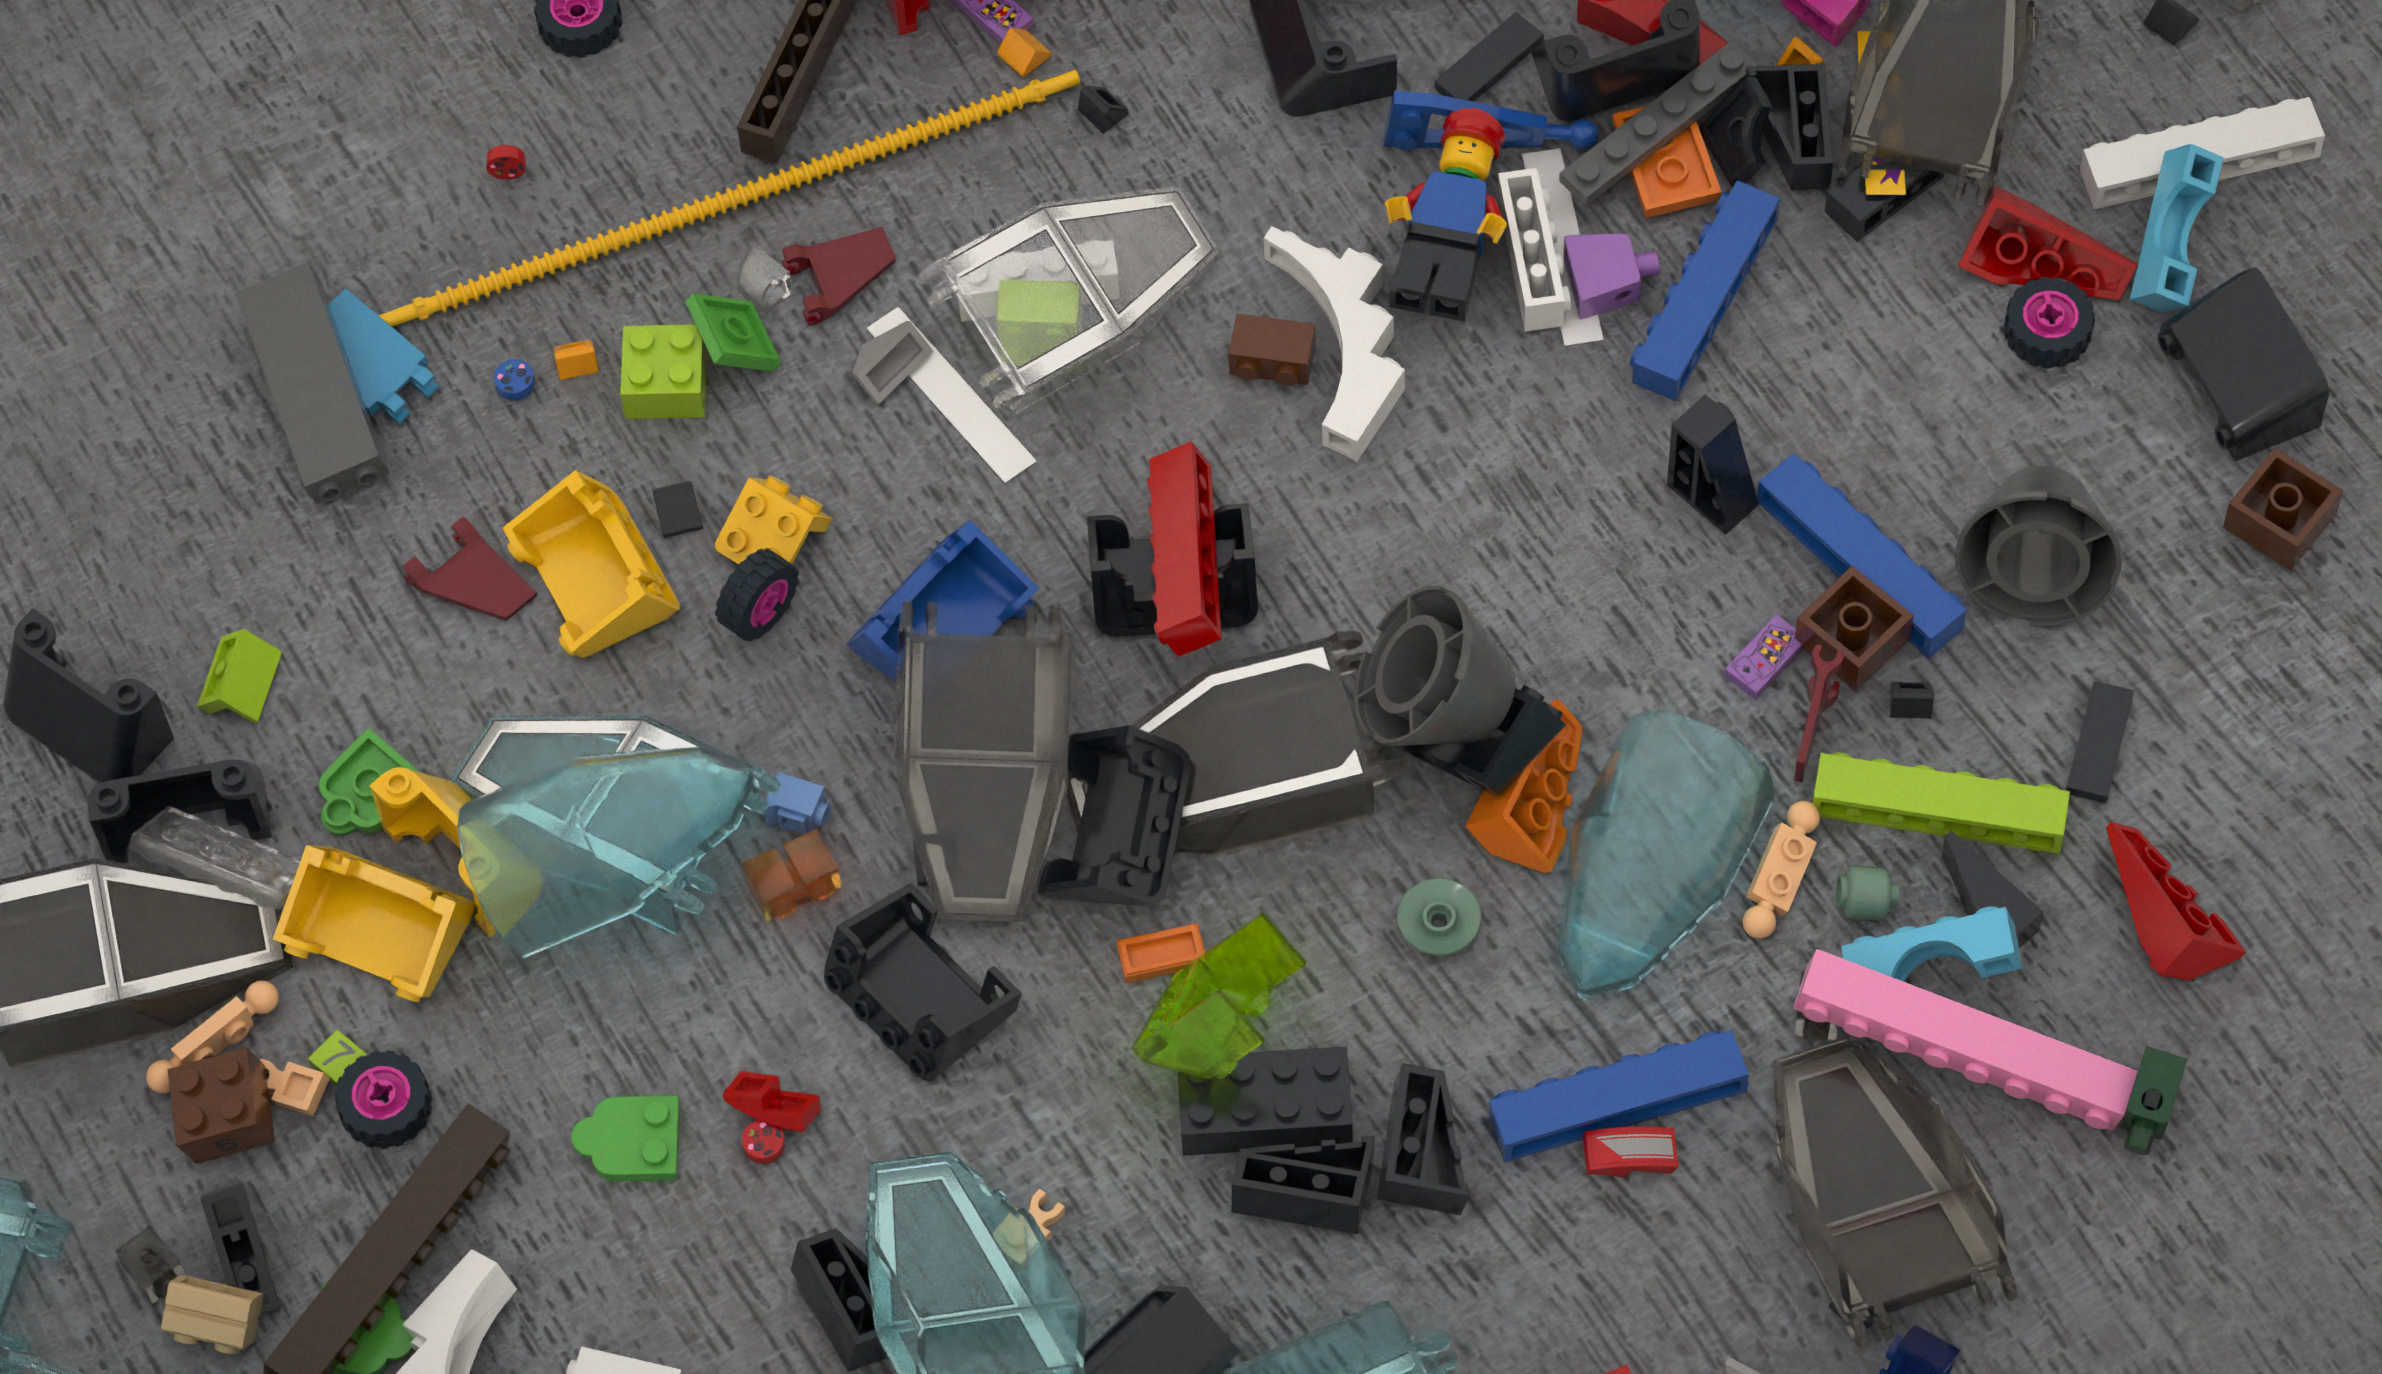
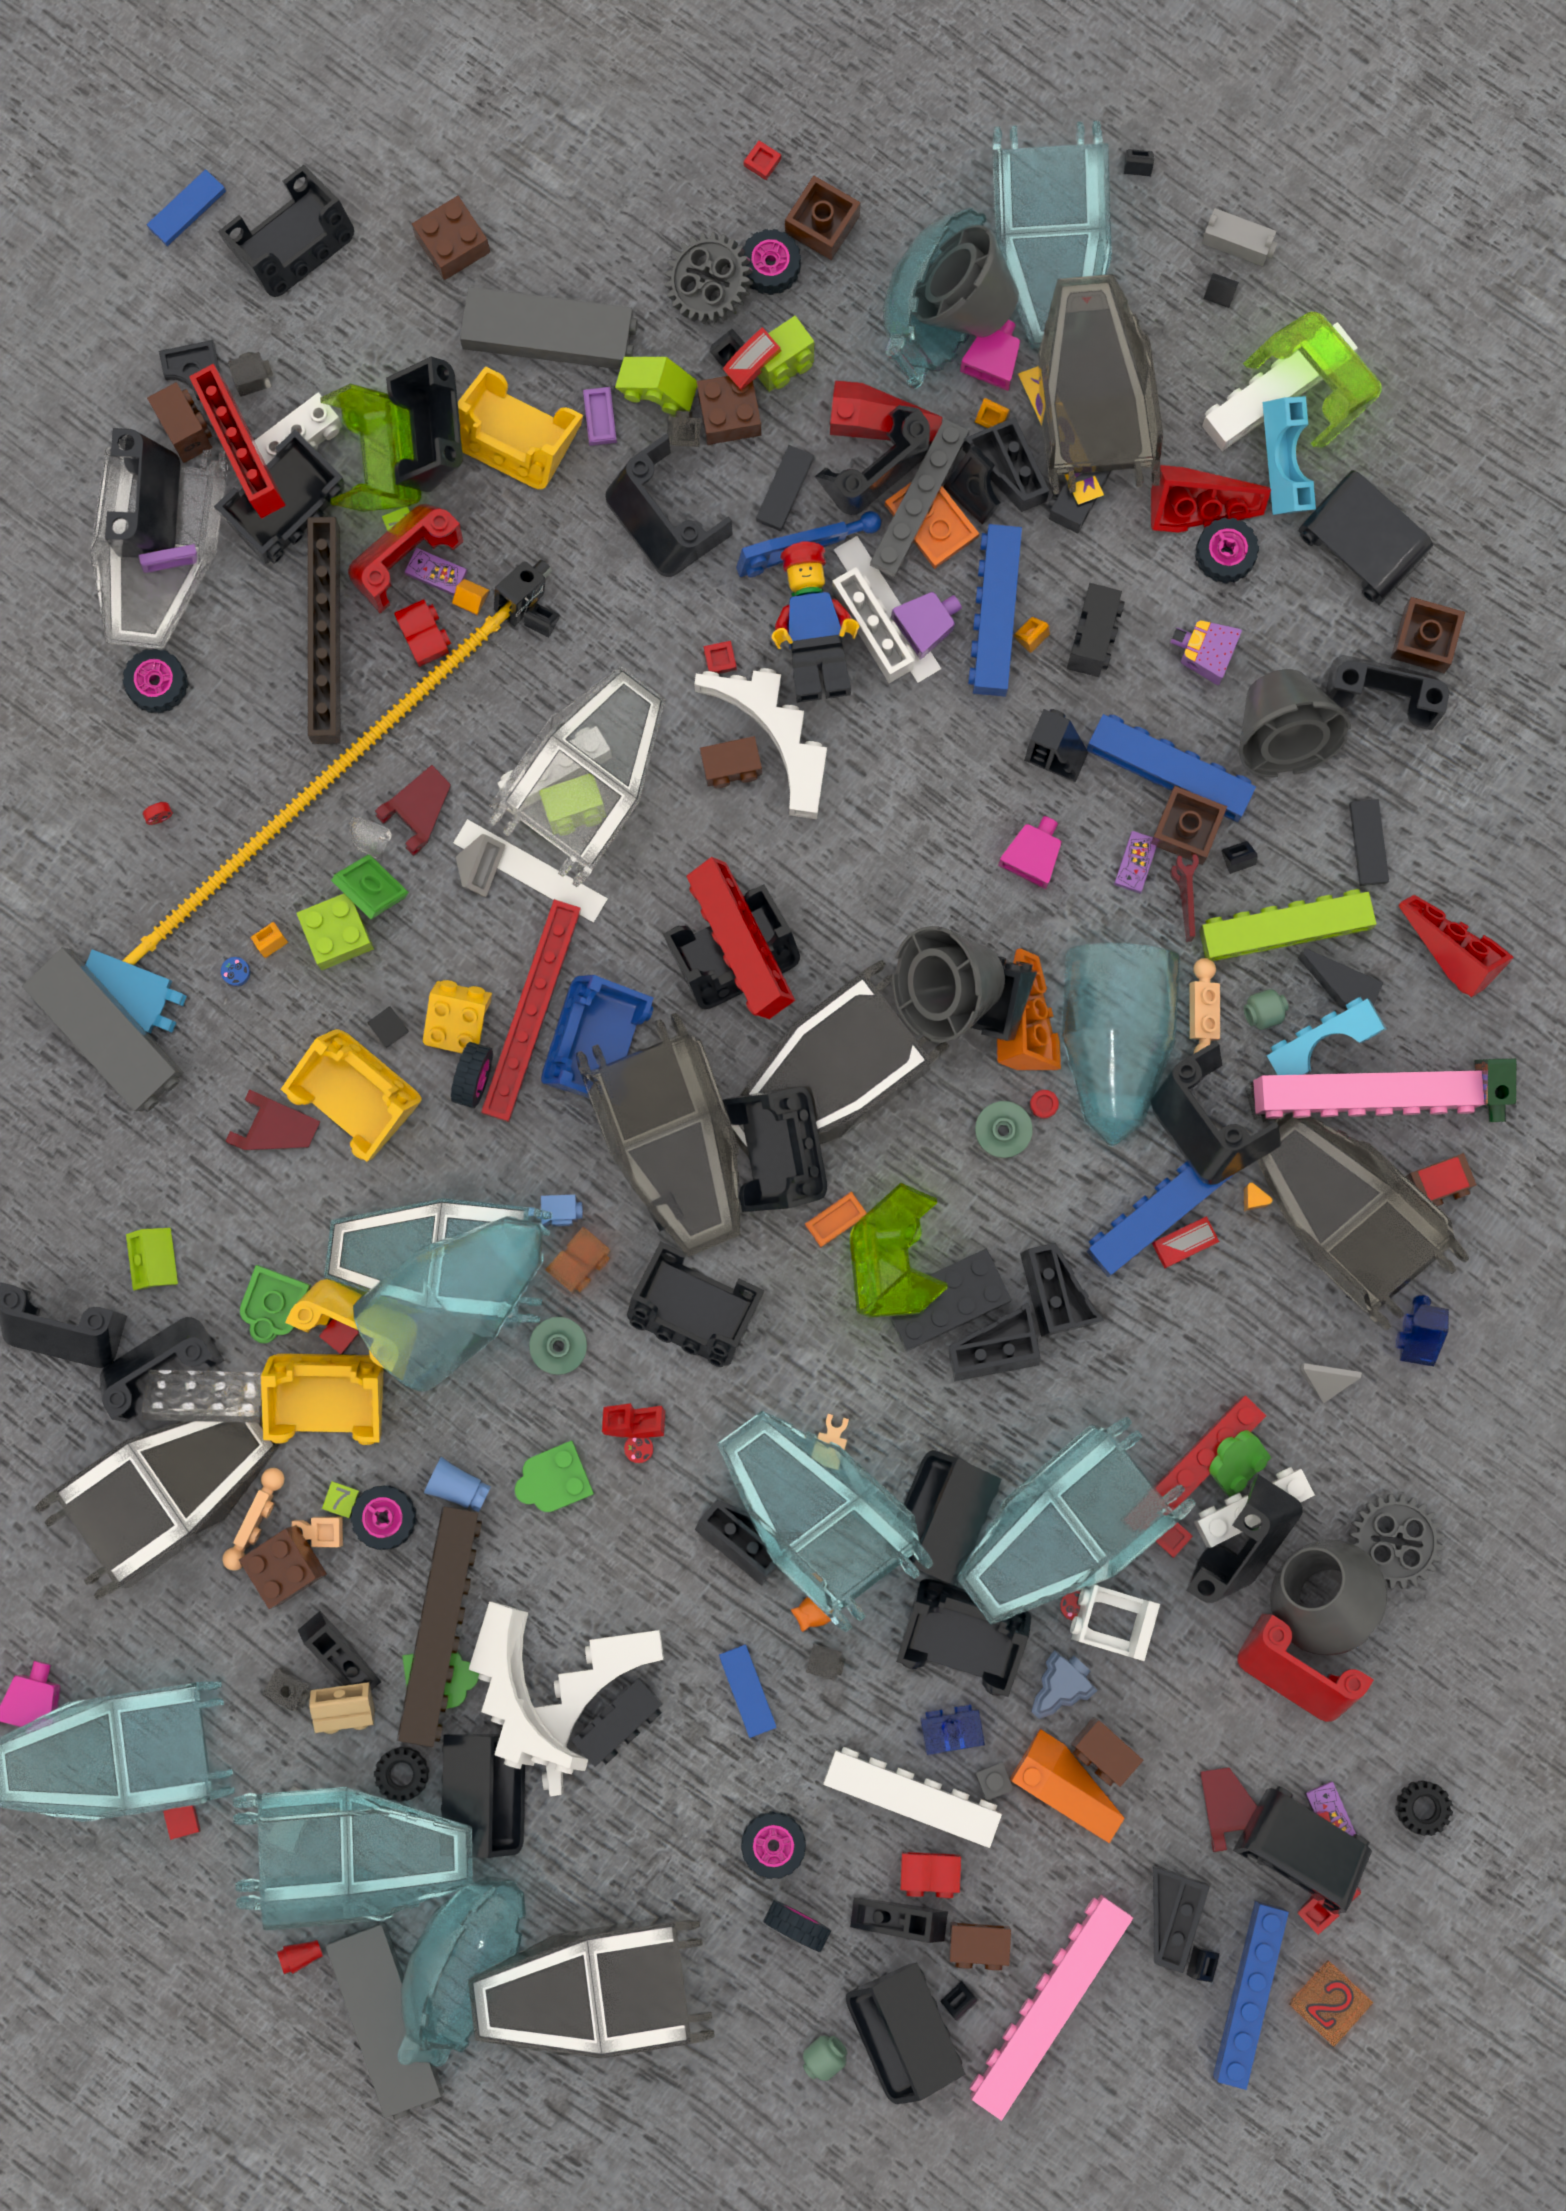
camera: 25 degrees left, 20 degrees up
none -> red tile [319,1319,361,1354]
none -> red brick [394,599,451,667]
none -> medium blue plant [424,1457,491,1512]
none -> red plate [481,899,581,1122]
none -> black torso [494,560,552,627]
none -> sand green dish [529,1317,587,1375]
none -> red tile [703,641,737,674]
none -> dark pink torso [998,816,1062,889]
none -> light orange slope [1013,617,1050,654]
none -> red tile [1030,1090,1059,1119]
none -> black wedge [1067,583,1125,677]
none -> black windscreen [1151,1041,1281,1185]
none -> medium lavender torso [1170,620,1242,685]
none -> clear neon green windscreen [1242,312,1381,447]
none -> light orange slope [1244,1182,1273,1211]
none -> black windscreen [1325,655,1449,730]
none -> red brick [1405,1153,1477,1210]

